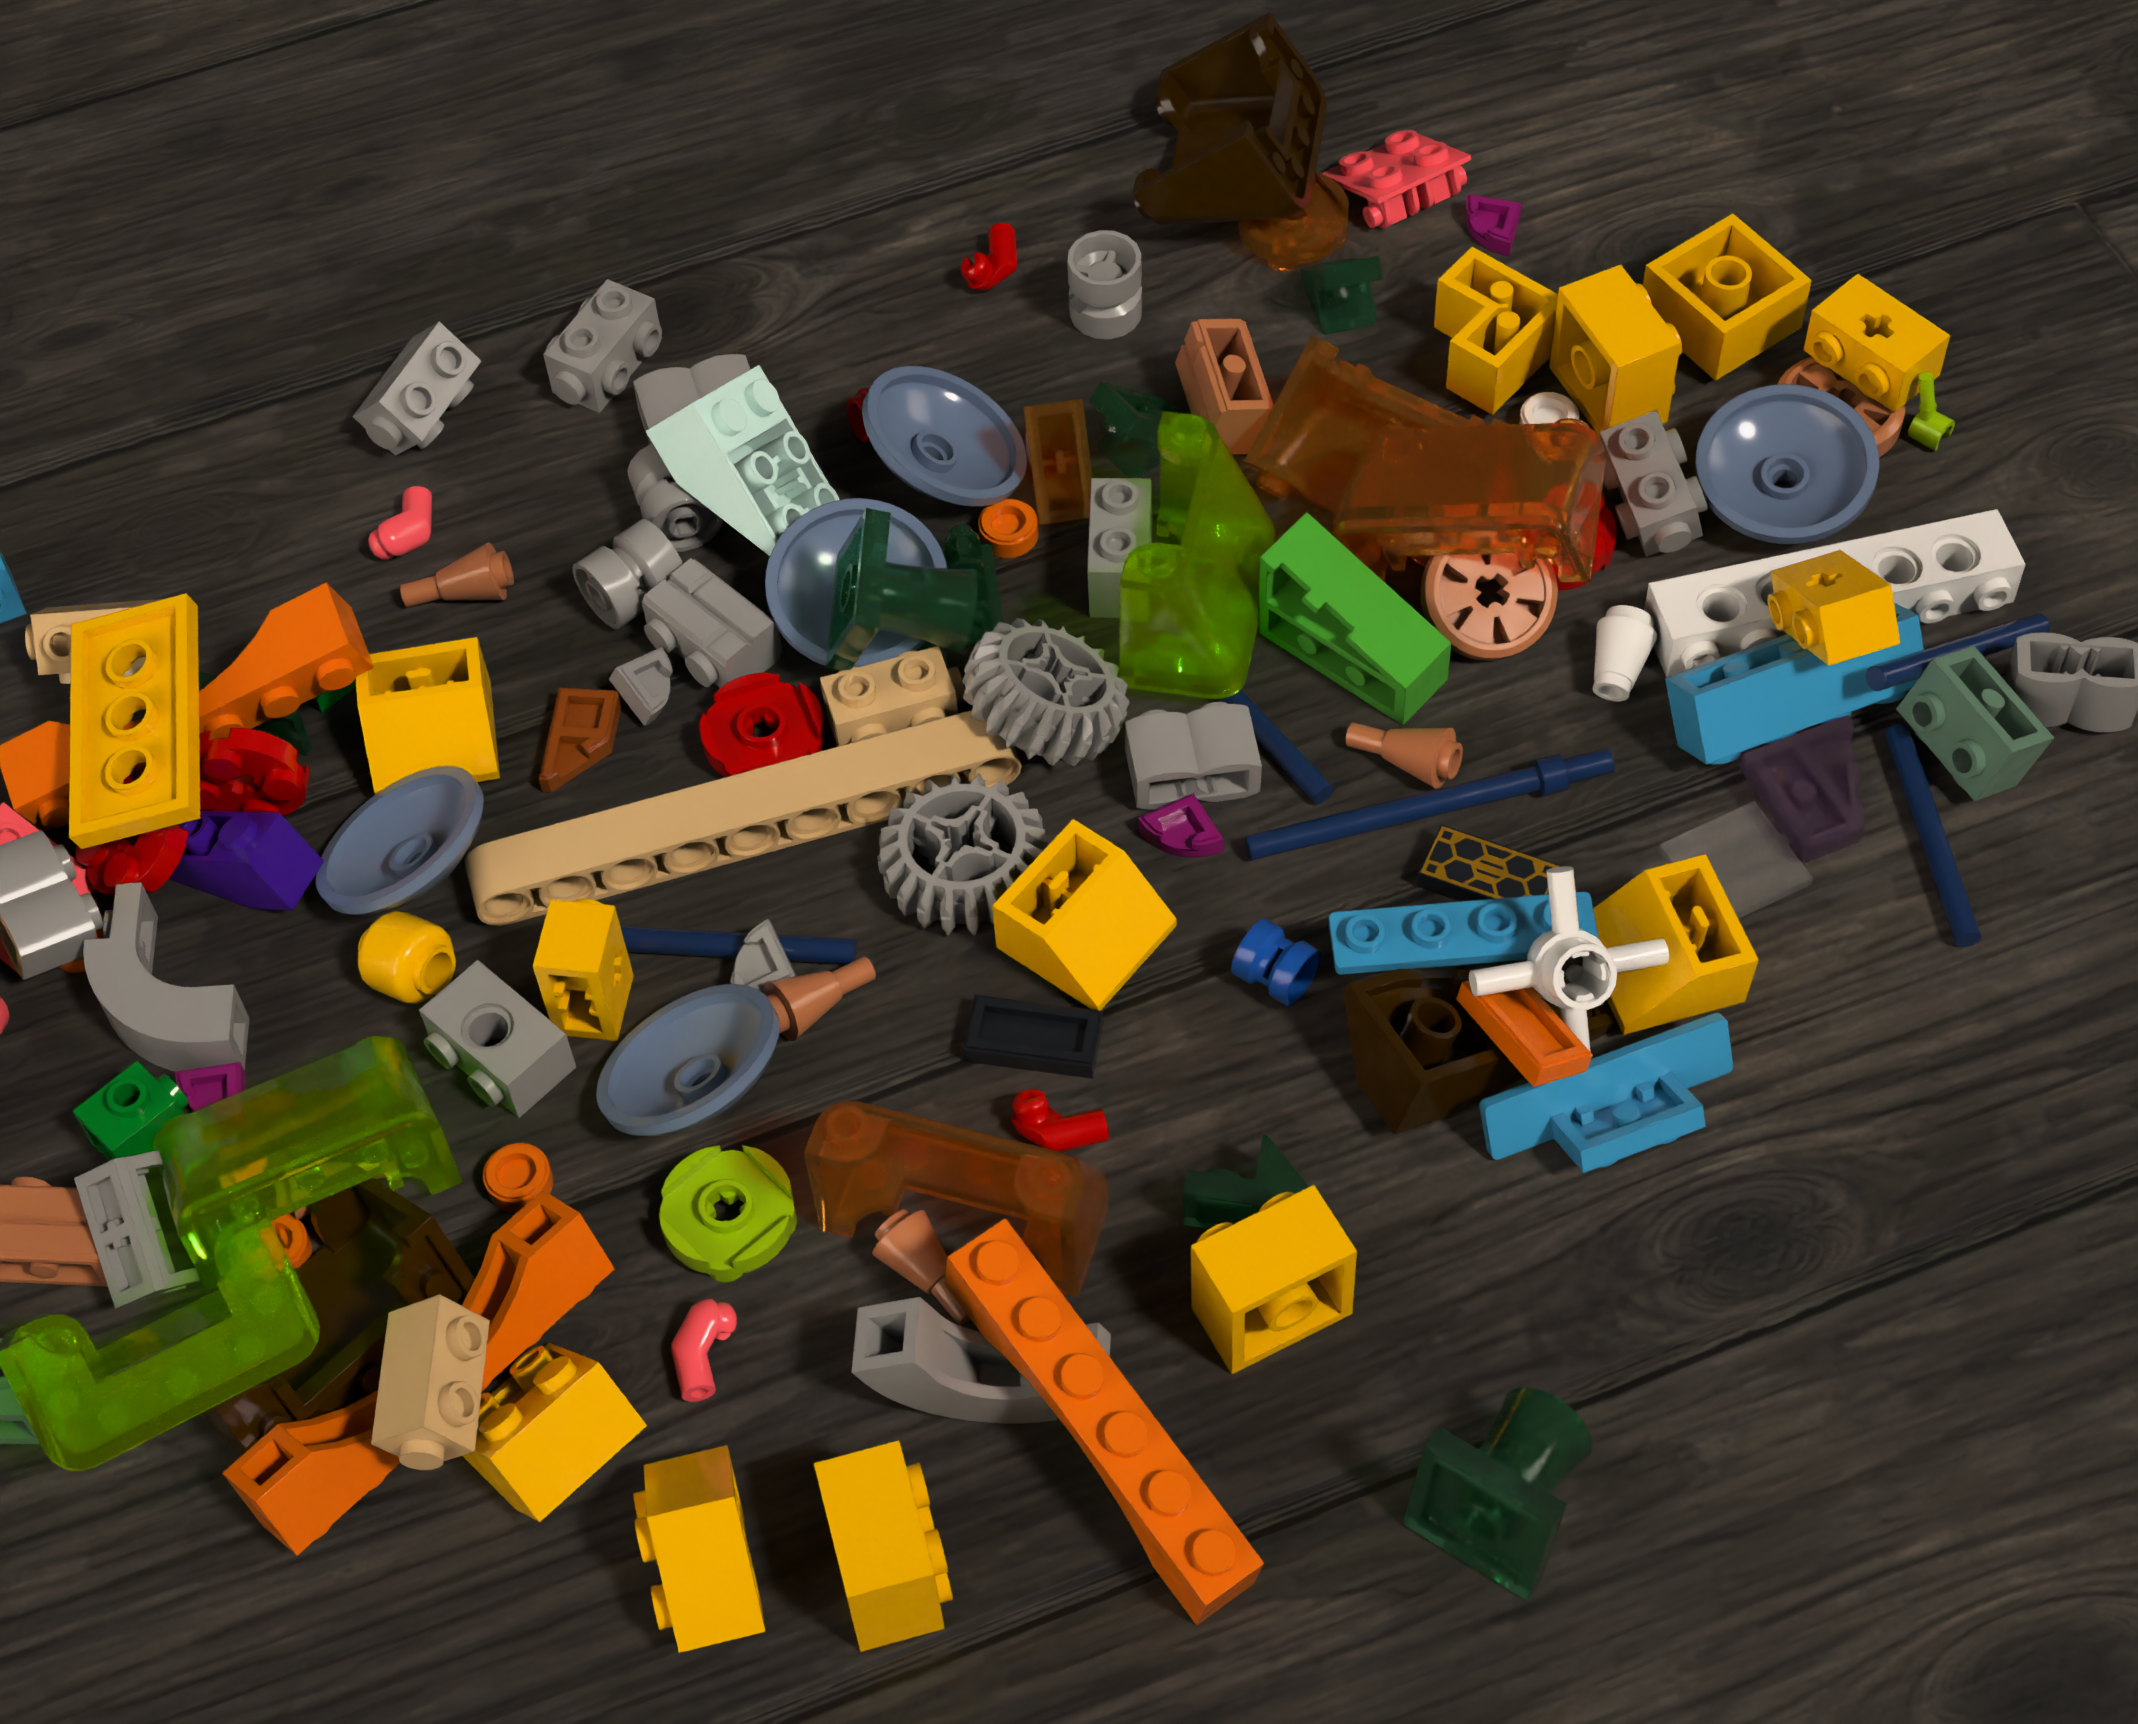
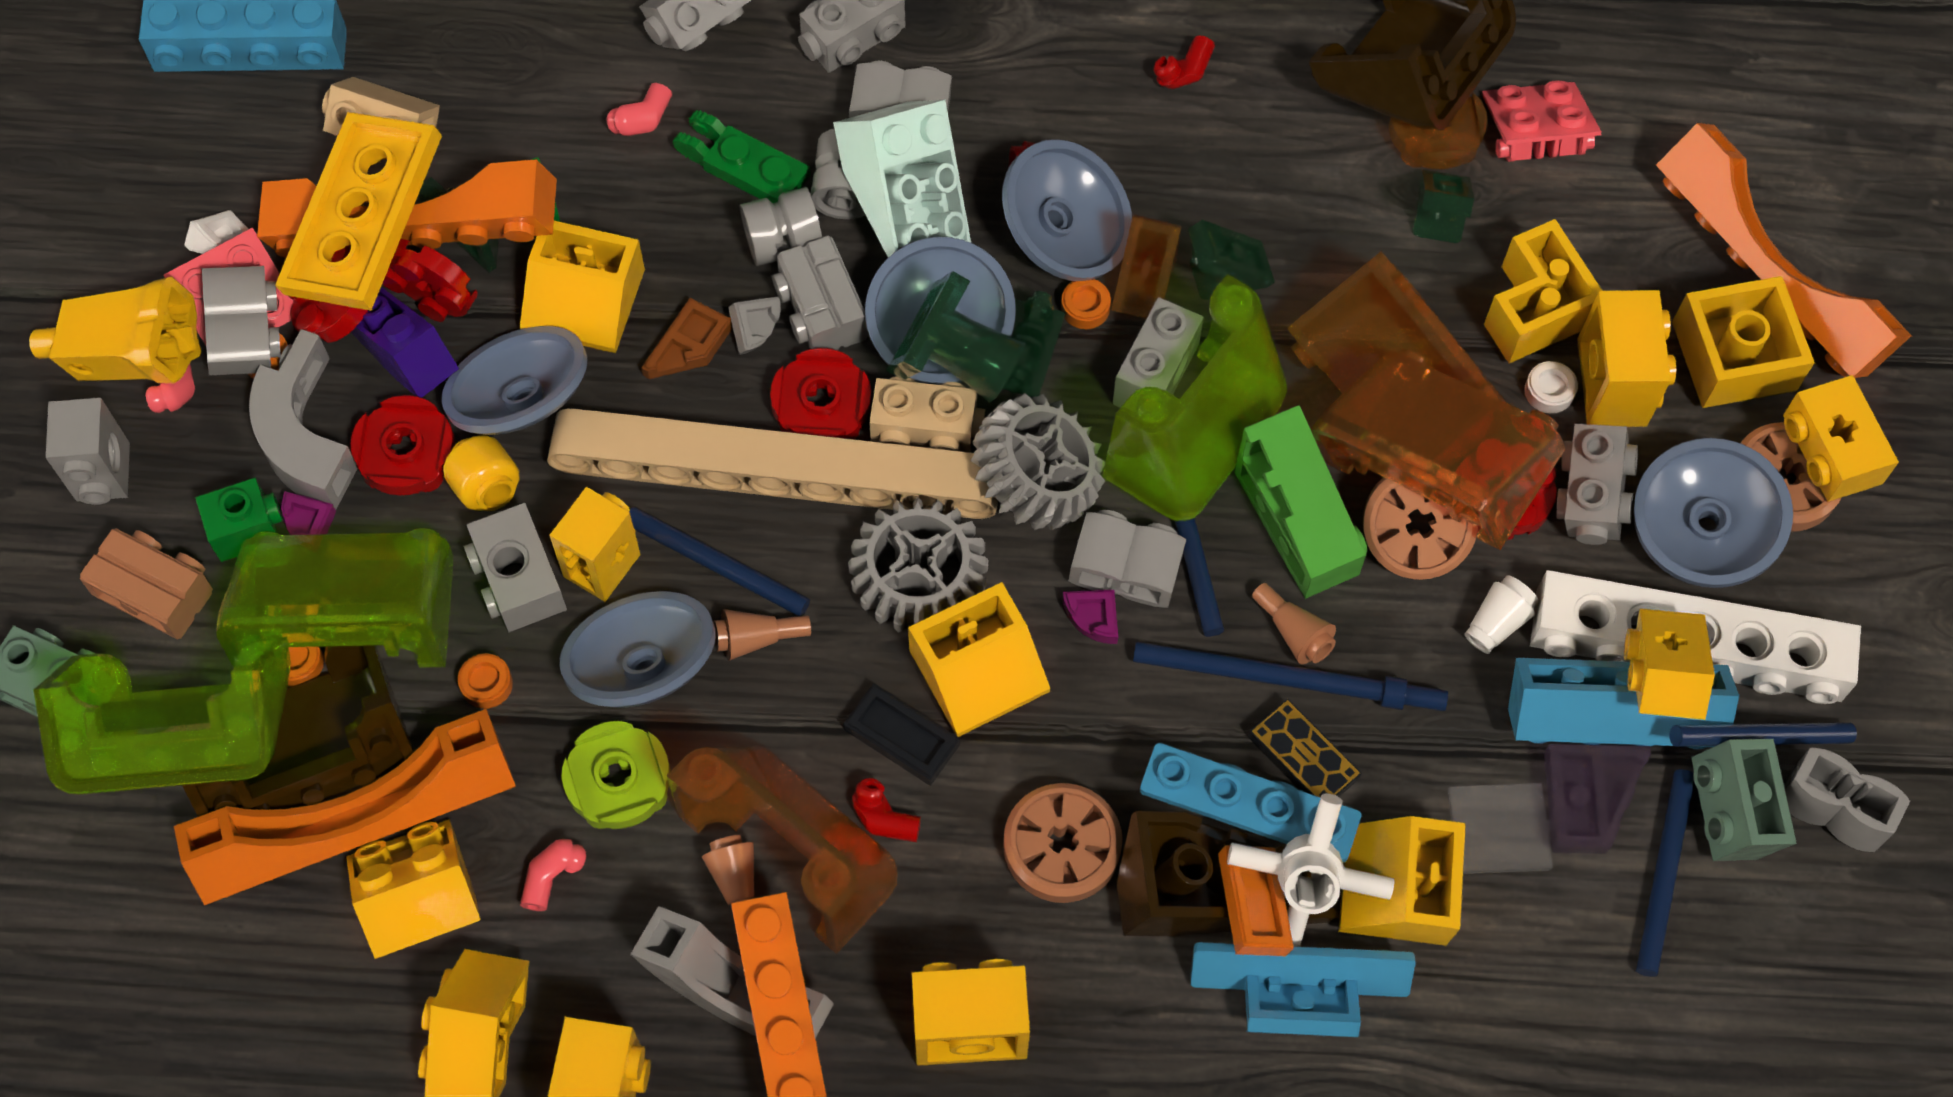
camera: 20 degrees right, 10 degrees up
light grey hinge [74,1151,200,1309] -> none
tan brick [371,1294,490,1470] -> none
nougat cone [400,542,514,608] -> none
light grey tile [731,919,796,993] -> none
light grey wheel [1067,230,1142,339] -> none
nougat brick [1175,319,1276,455] -> none
clear green slope [1183,1135,1309,1229] -> none
blue wheel [1231,918,1322,1007] -> none
magenta tile [1465,194,1522,257] -> none
lime hand [1908,371,1955,451] -> none
none -> red plate [351,396,456,495]
none -> green hinge [672,110,811,203]
none -> nougat wheel [1003,783,1122,903]
none -> orange arch [1656,123,1912,378]

